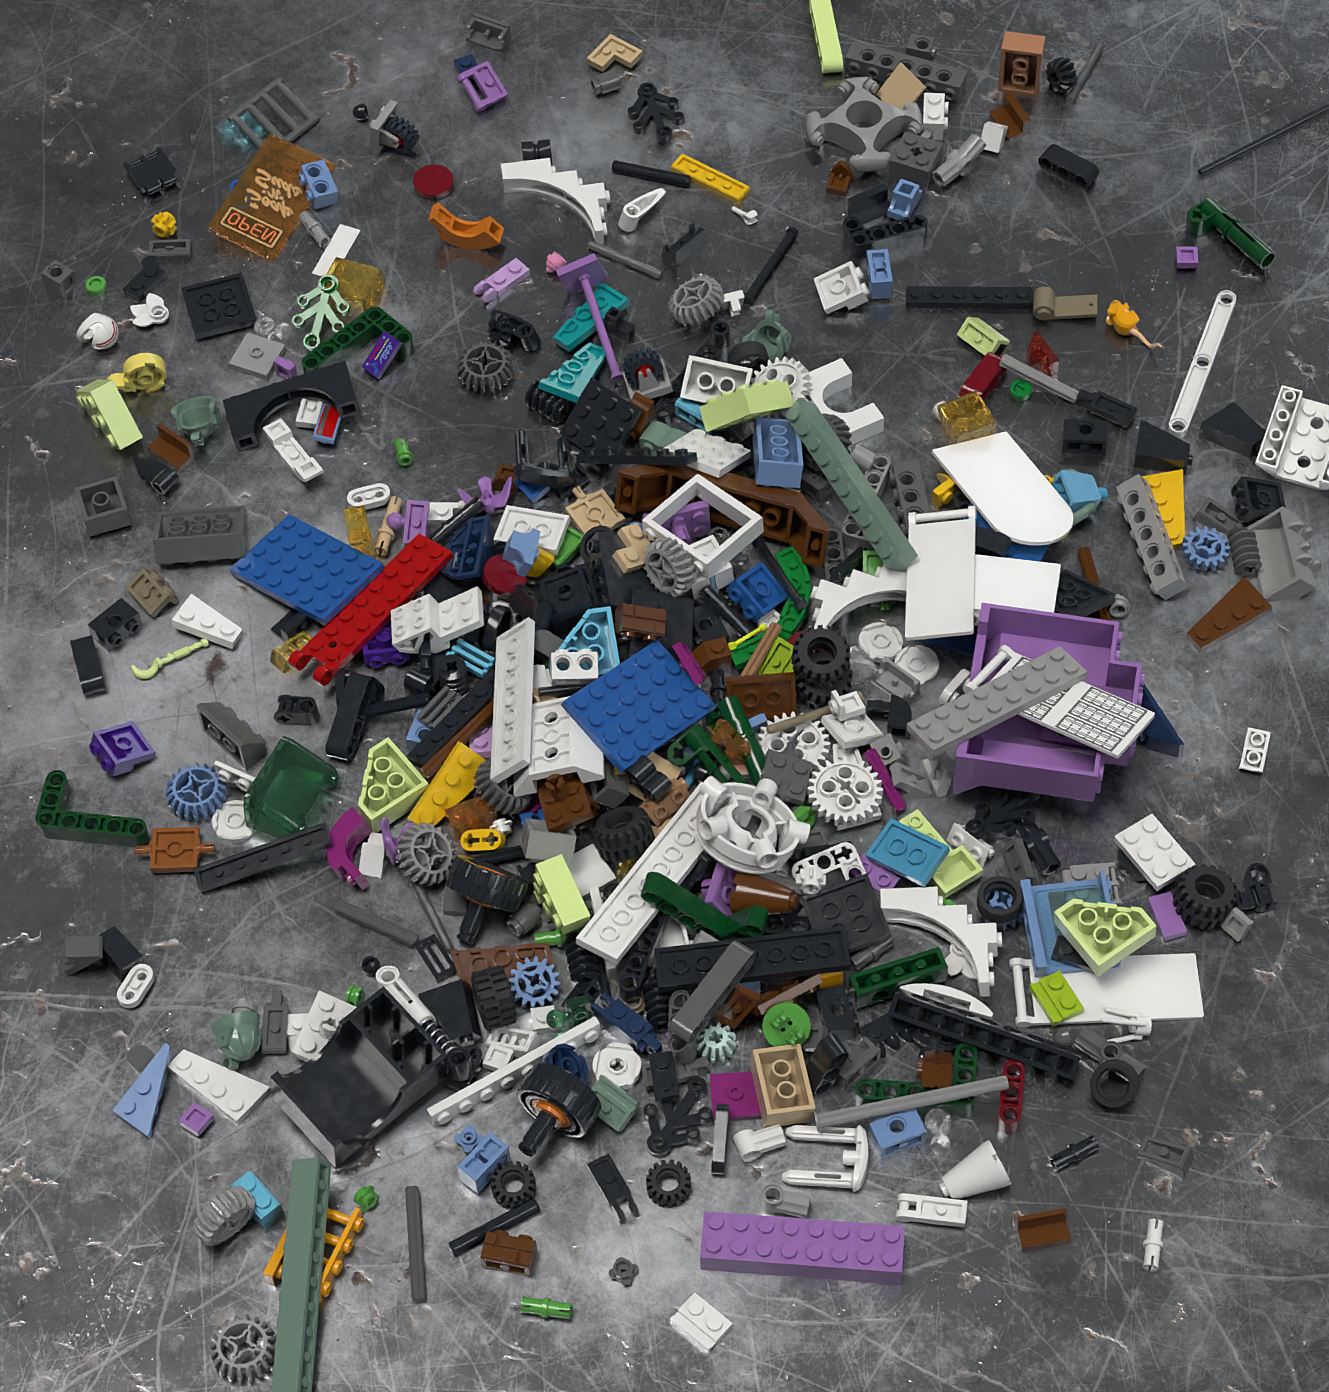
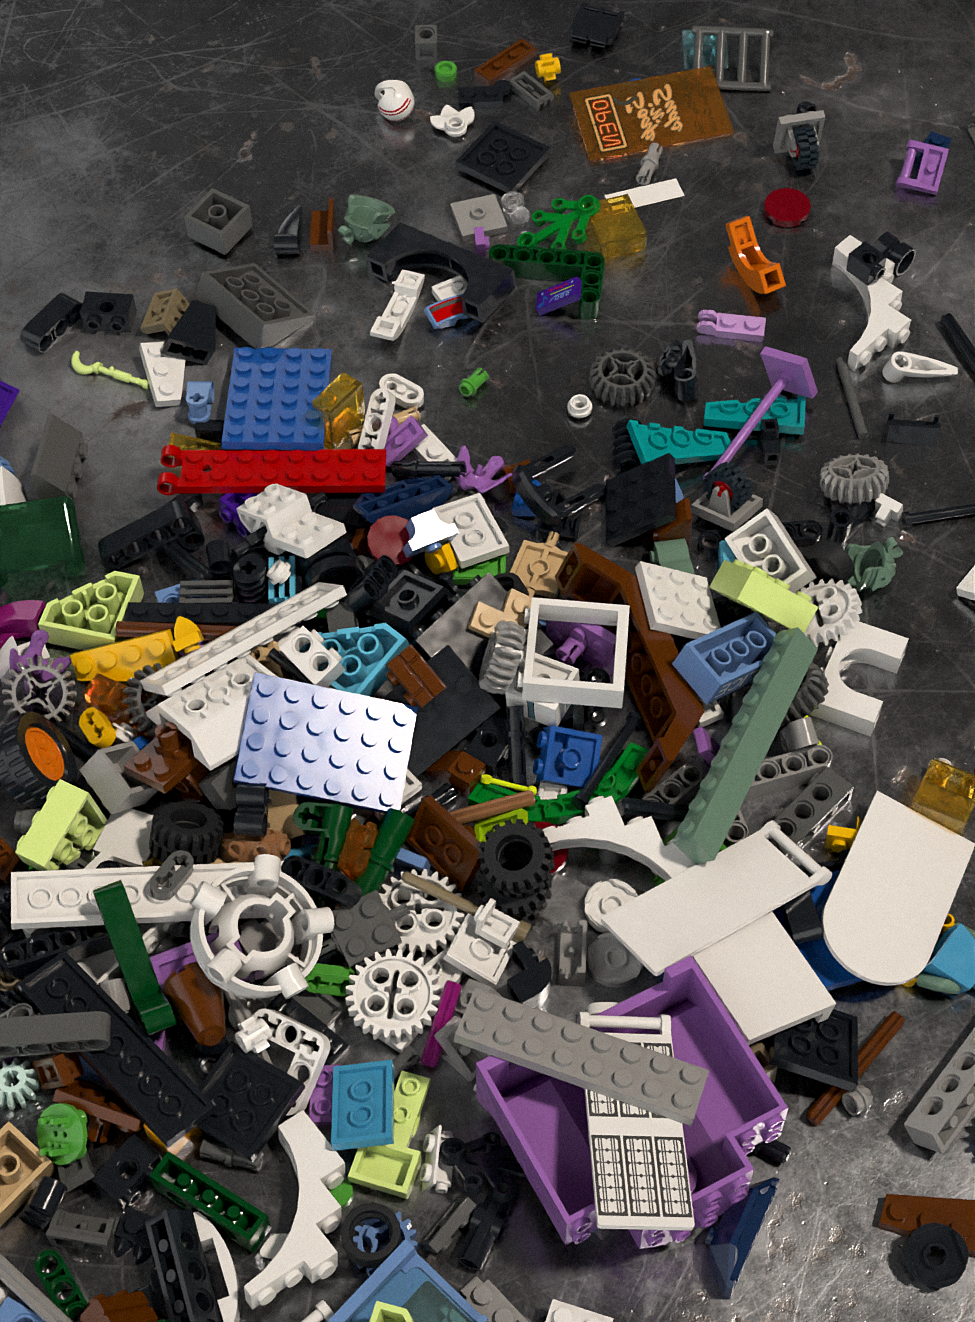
camera: 50 degrees right, 0 degrees up
yellowish green brick [75,379,143,450] -> none
light yellow piece [107,353,167,393] -> none
black piece [274,694,320,726] -> none
medium blue brick [298,159,338,209] -> none
bright pink plate [546,251,567,273] -> none
black plate [576,447,698,465] -> none
magenta plate [672,641,706,685] -> none
none -> dark grey beam [150,850,194,900]
none -> black slope [161,300,216,365]
none -> yellow plate [172,616,205,654]
none -> medium blue piece [186,381,214,424]
none -> white plate [267,560,291,585]
none -> black beam [281,855,362,907]
none -> white beam [358,388,396,449]
none -> reddish brown tile [474,38,537,86]
none -> white plate [567,394,592,418]
none -> medium lavender tile [693,726,721,766]
none -> black brick [846,241,887,286]
none -> black plate [904,1223,969,1288]

